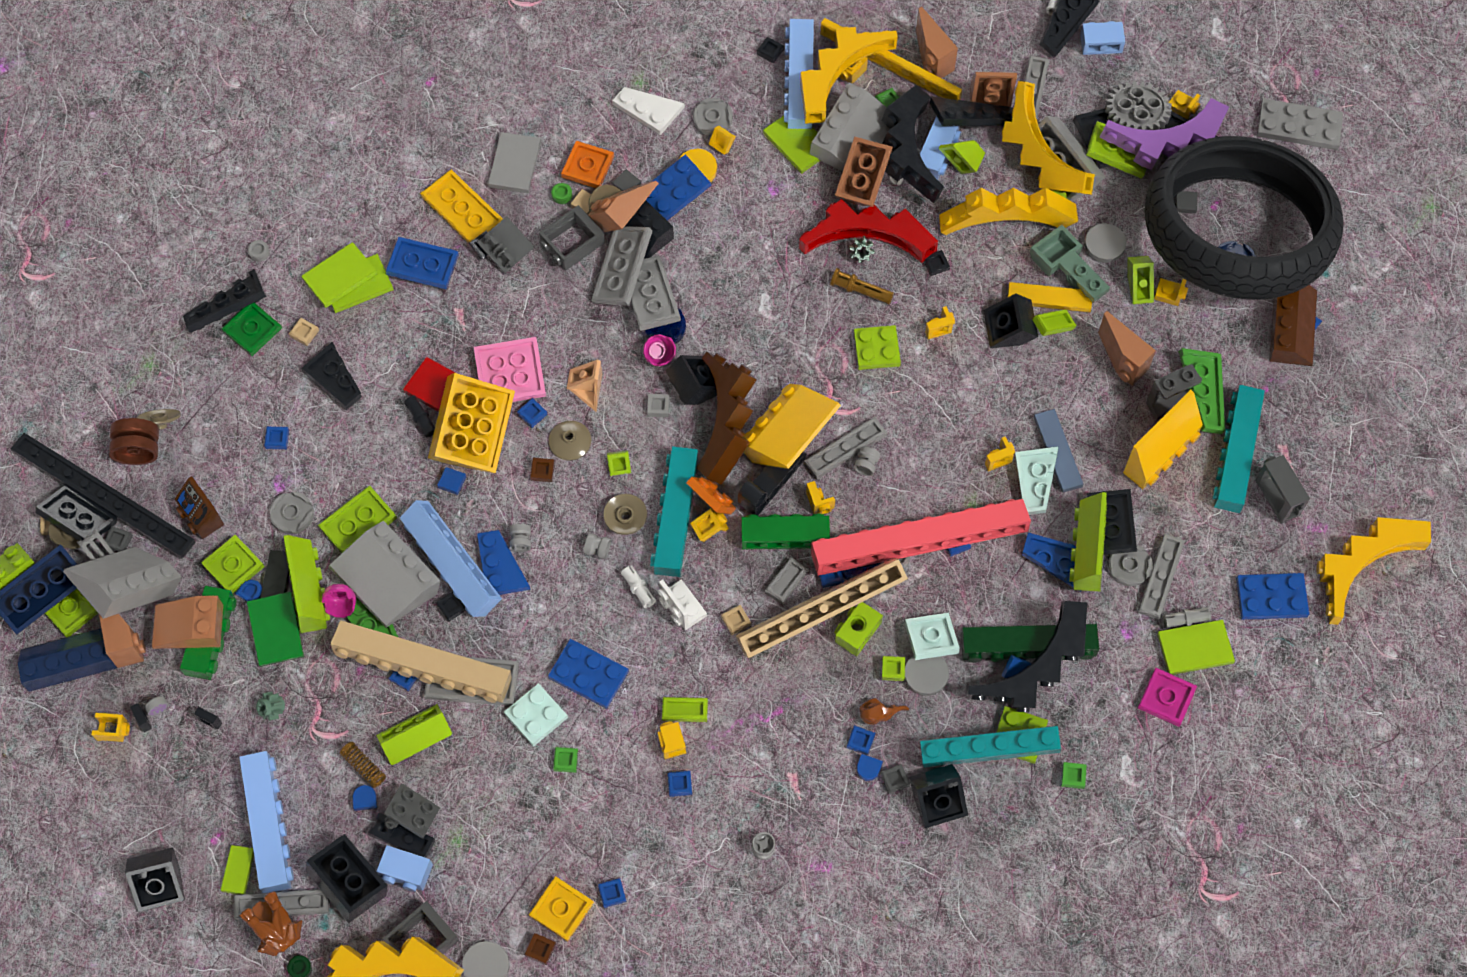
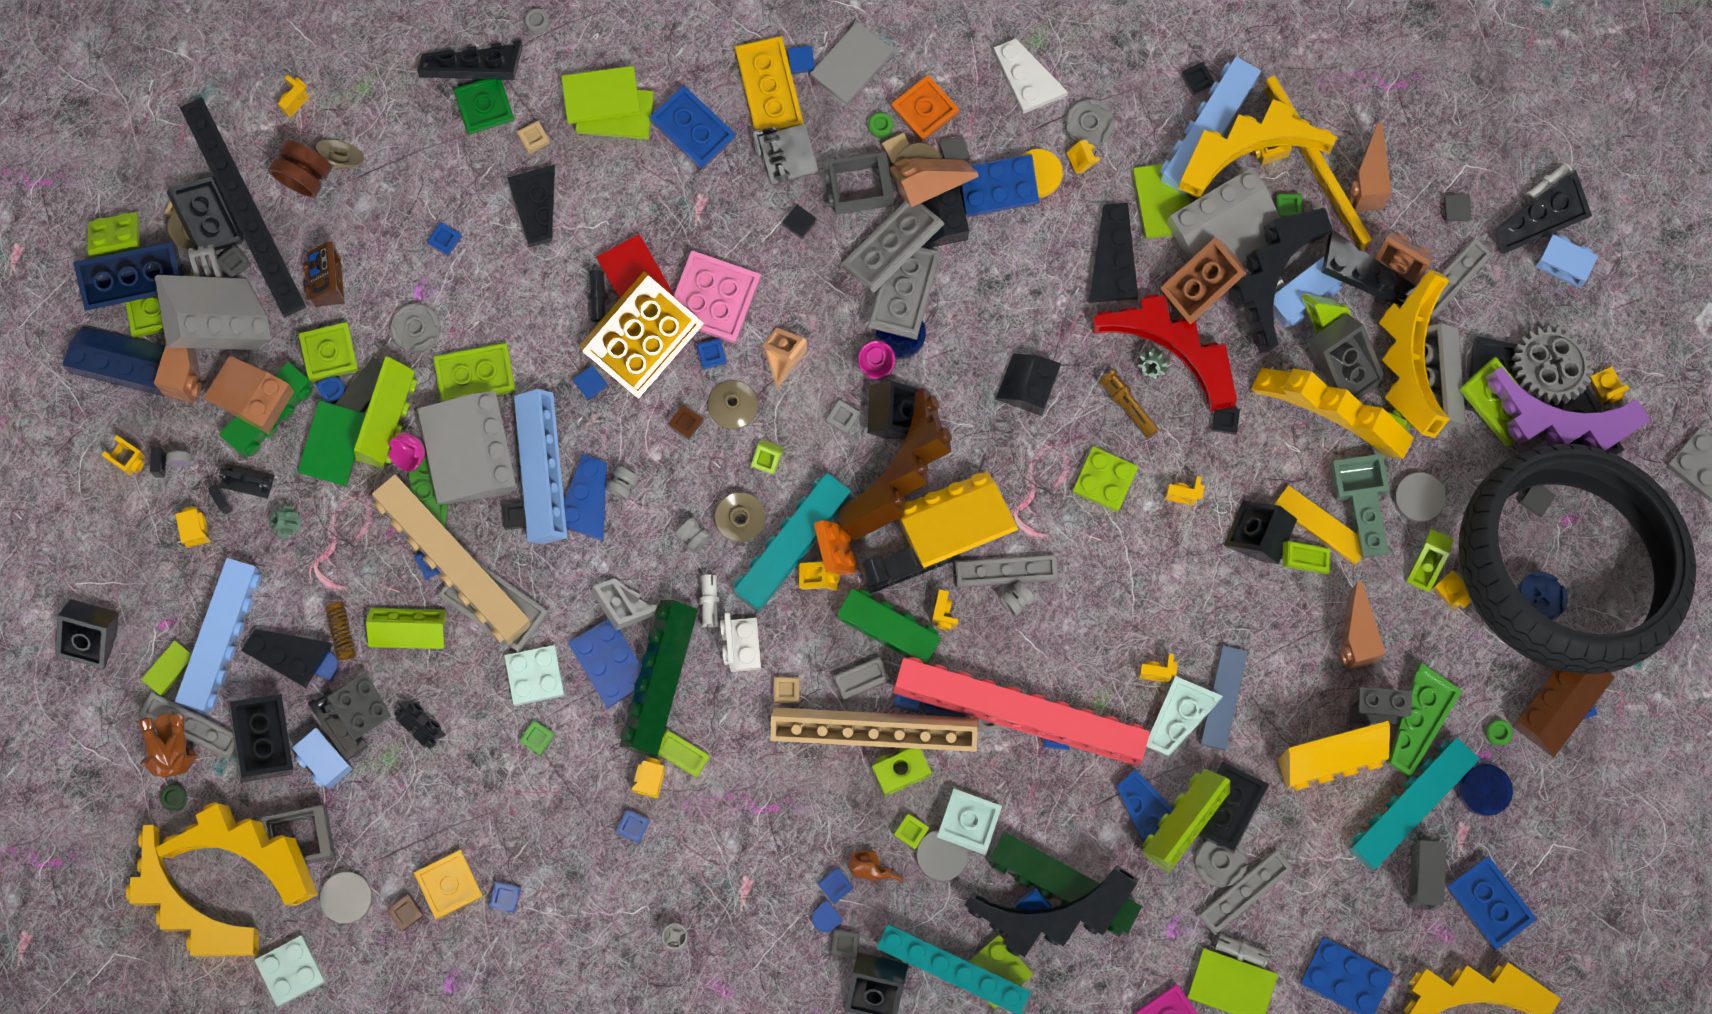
camera: 30 degrees right, 10 degrees up
none -> yellow window [175,506,211,548]
none -> black hinge [219,463,275,499]
none -> black wing [241,629,333,688]
none -> yellow bracket [278,74,310,118]
none -> black hinge [394,700,446,750]
none -> light grey wing [591,578,657,630]
none -> dark green brick [619,600,698,756]
none -> black tile [782,204,817,239]
none -> blue tile [788,46,815,74]
none -> black slope [996,353,1061,416]
none -> black wing [1088,203,1138,303]
none -> dark grey slope [1307,314,1386,399]
none -> dark grey tile [1444,195,1471,222]
none -> blue plate [1446,856,1537,951]
none -> clear blue tile [1460,764,1513,817]
none -> bright green tile [1485,720,1513,746]

